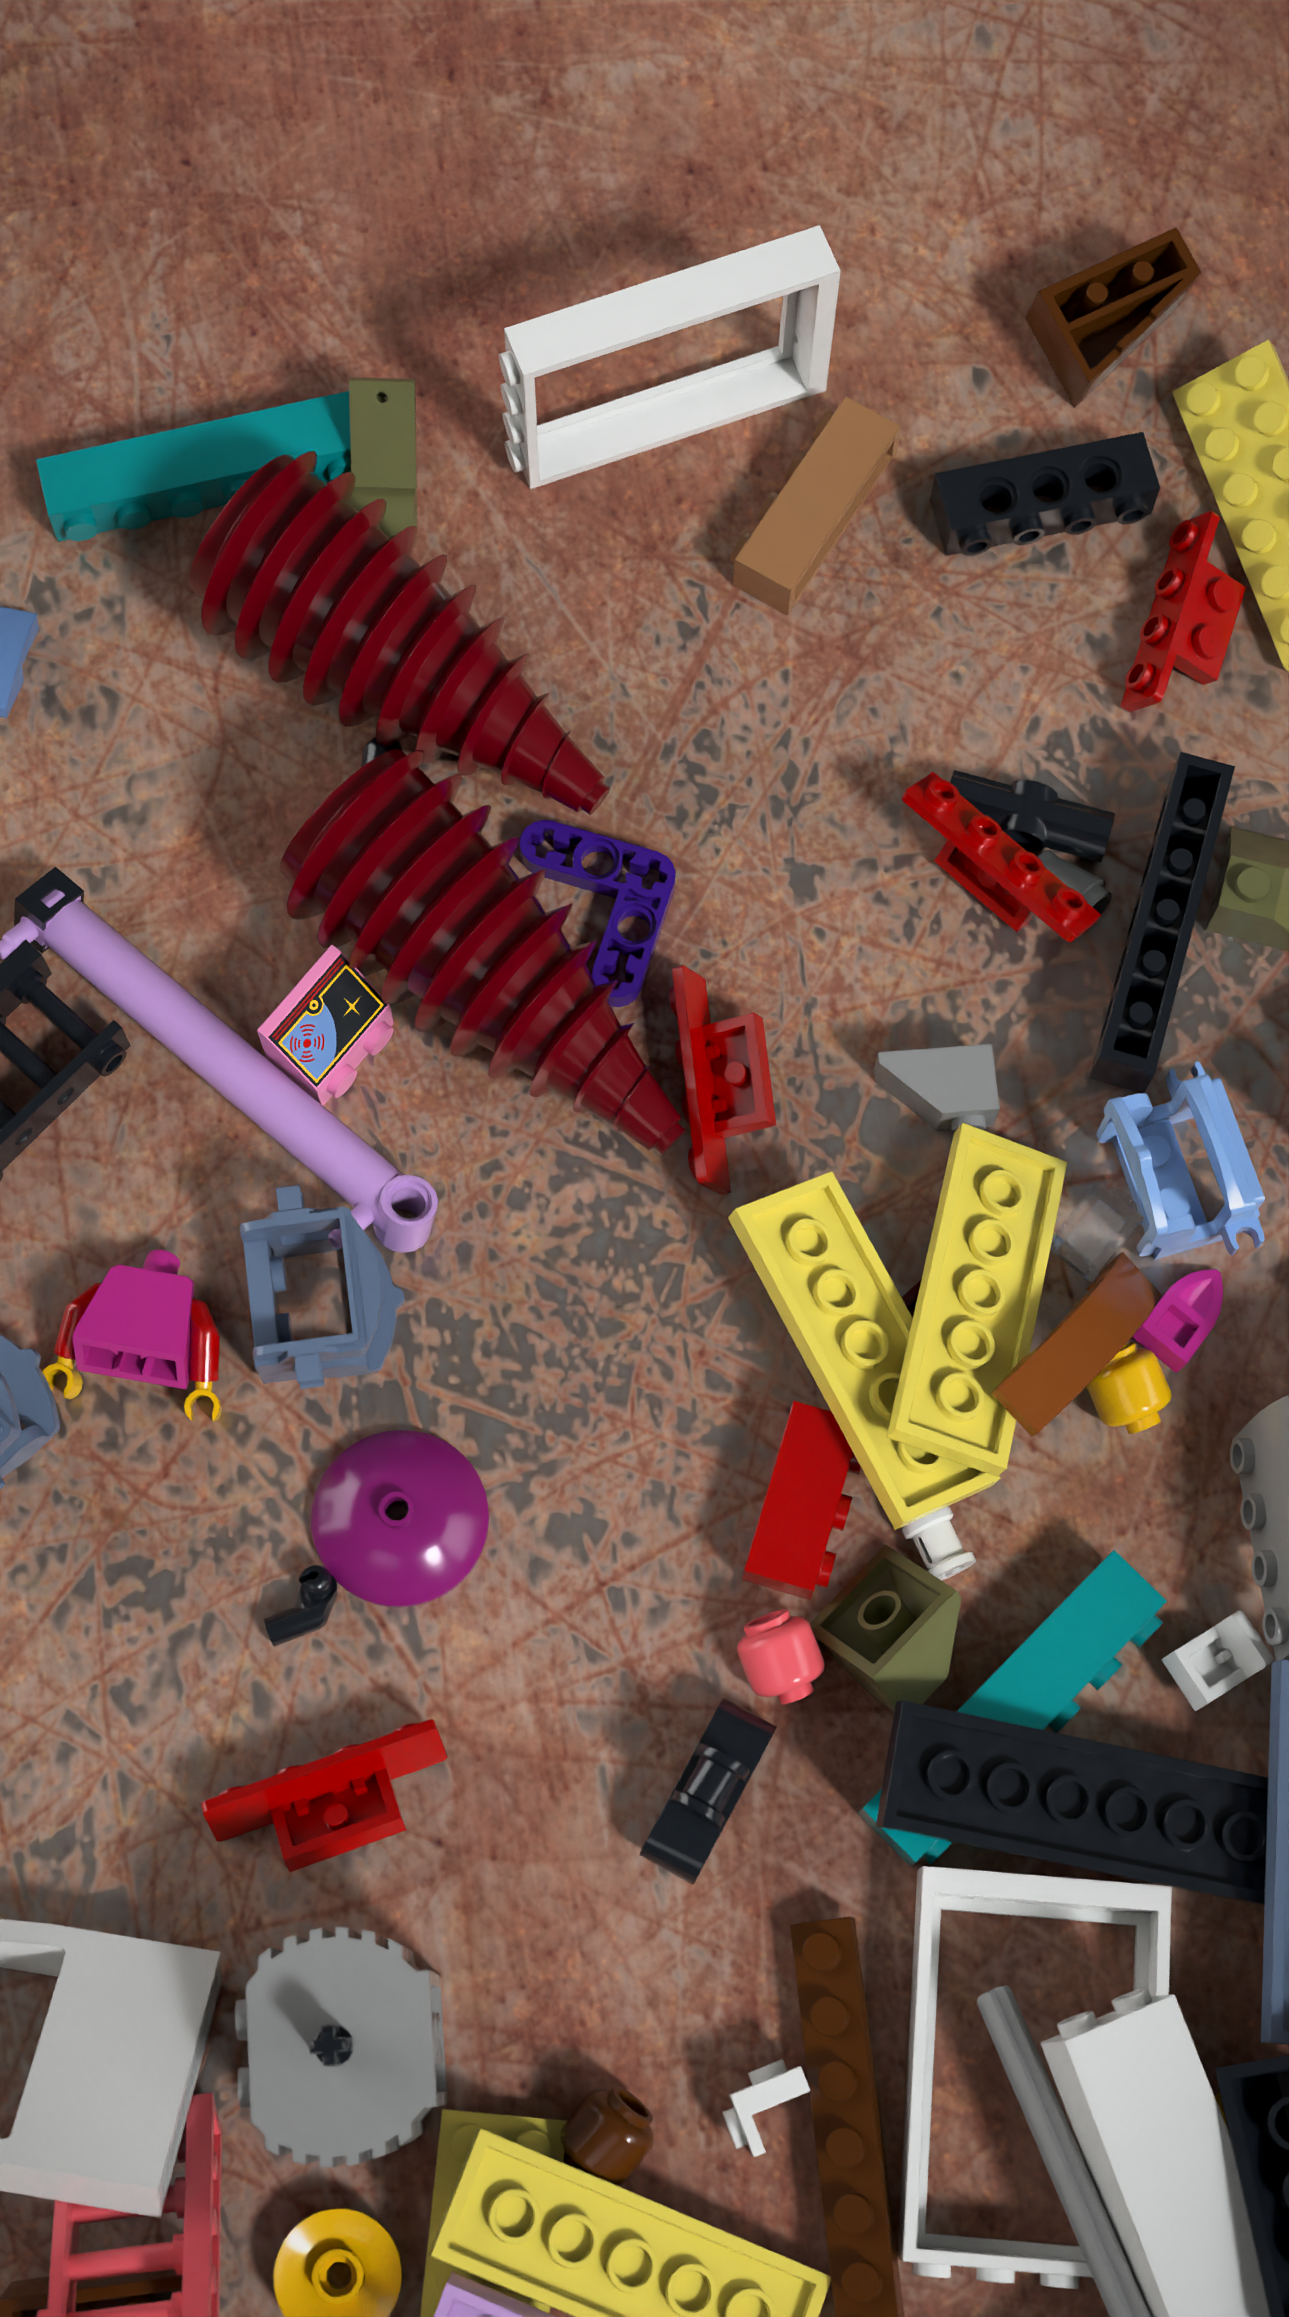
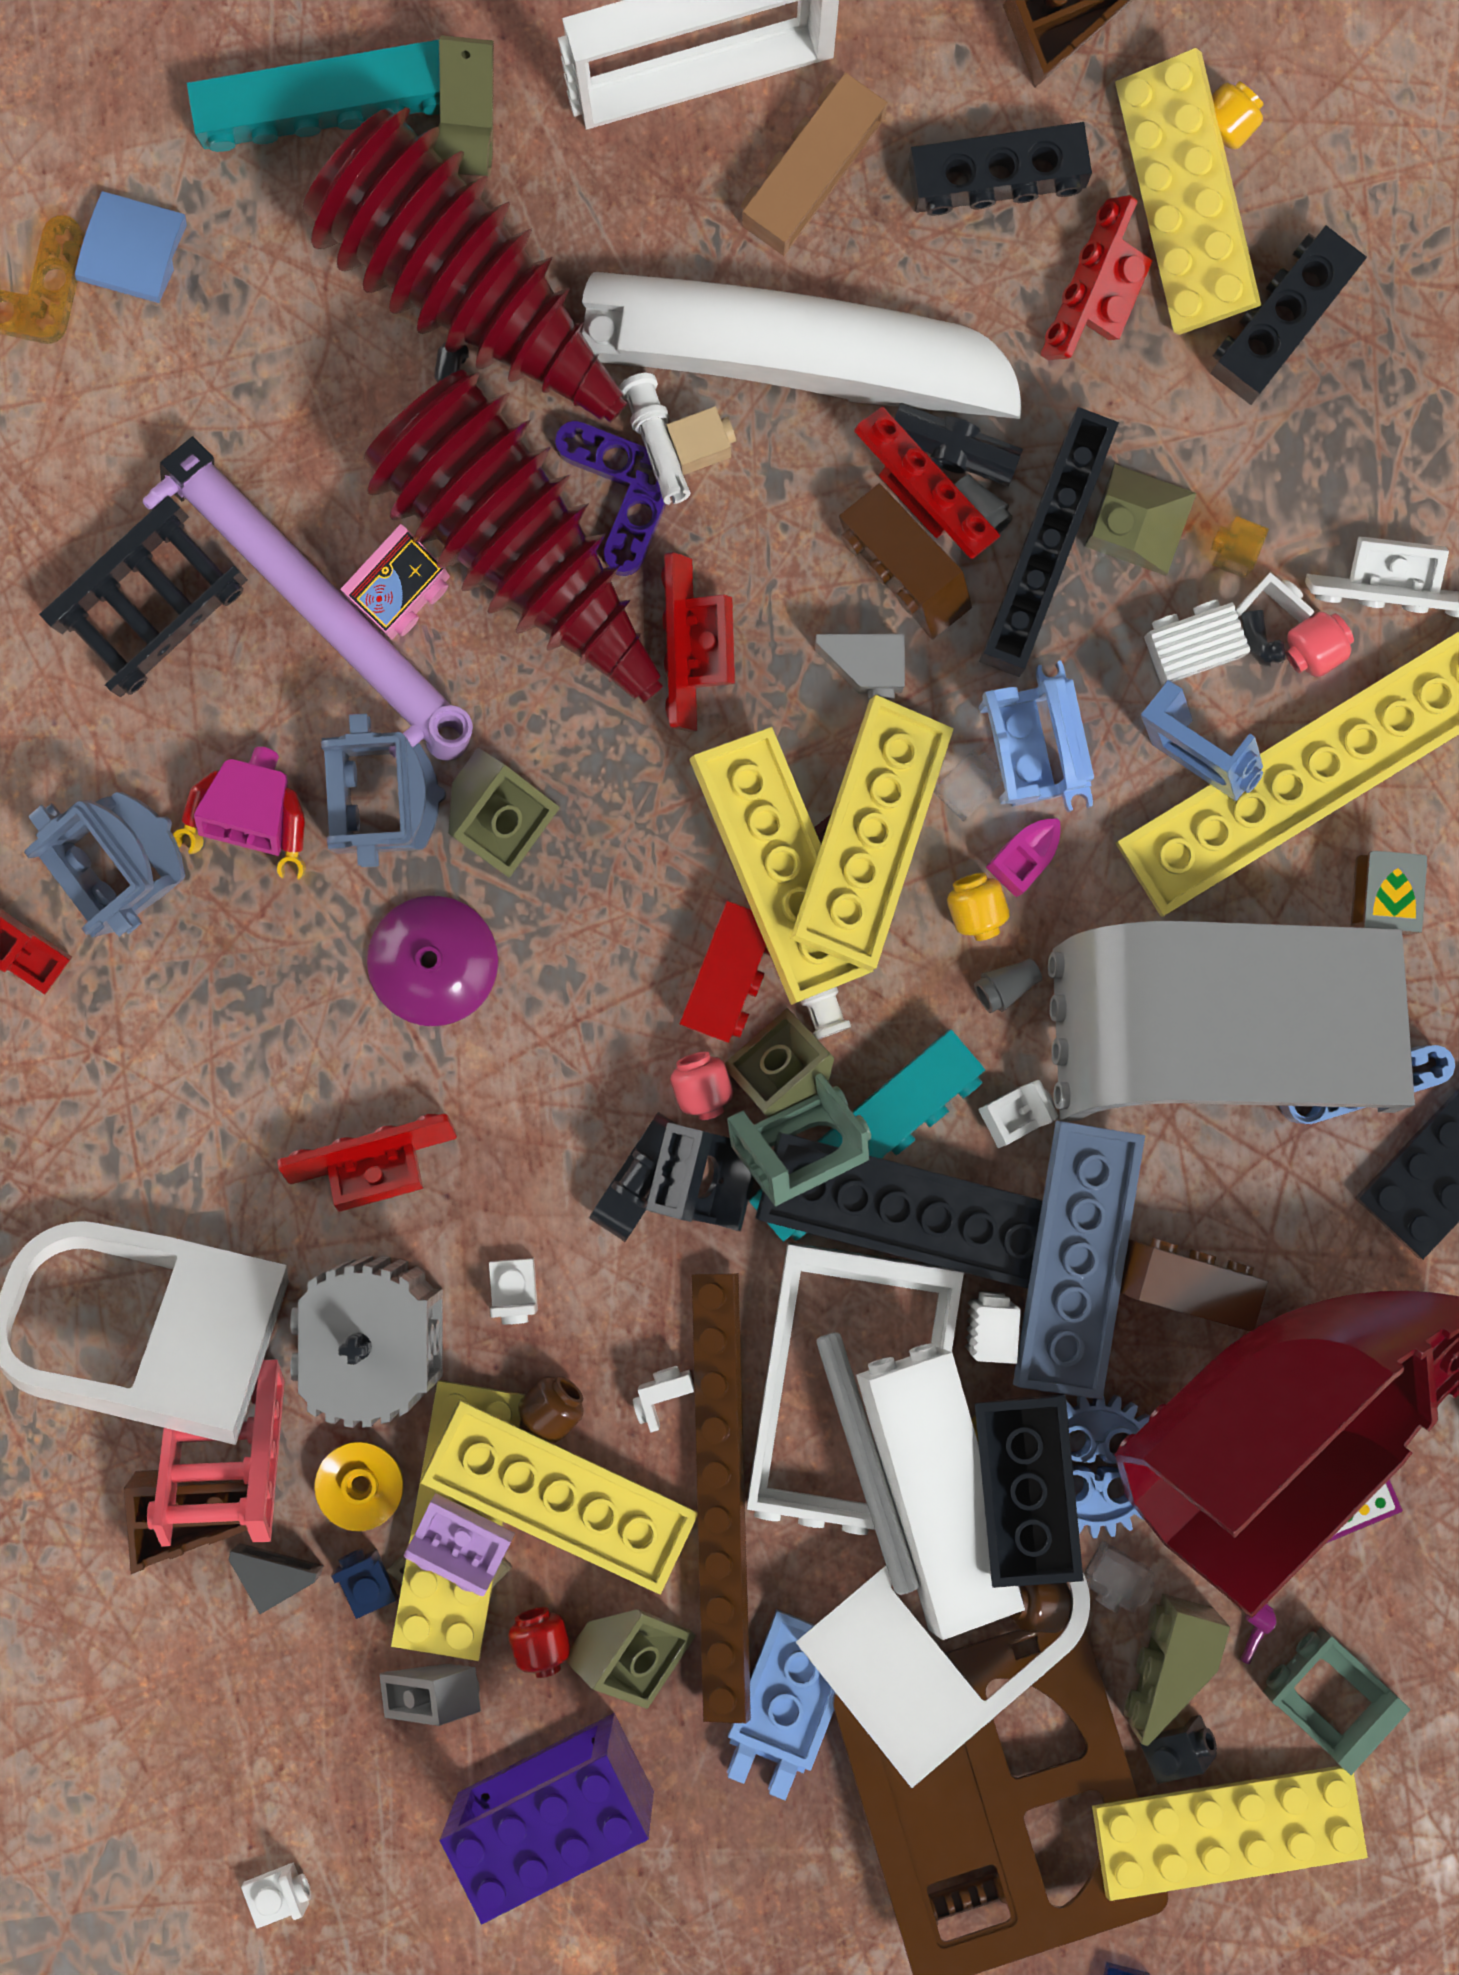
camera: 10 degrees right, 15 degrees up
black arm [264,1565,338,1647] -> none
dark orange slope [991,1252,1162,1437] -> none
none -> olive slope [448,748,560,878]
none -> white bracket [489,1258,538,1324]
none -> white slope [582,272,1021,419]
none -> white pin [619,373,691,505]
none -> black panel [646,1123,754,1232]
none -> tan brick [666,406,736,475]
none -> sand green panel [727,1073,871,1206]
none -> reddish brown wedge [839,483,973,640]
none -> white brick [965,1291,1020,1363]
none -> dark grey cone [974,958,1042,1013]

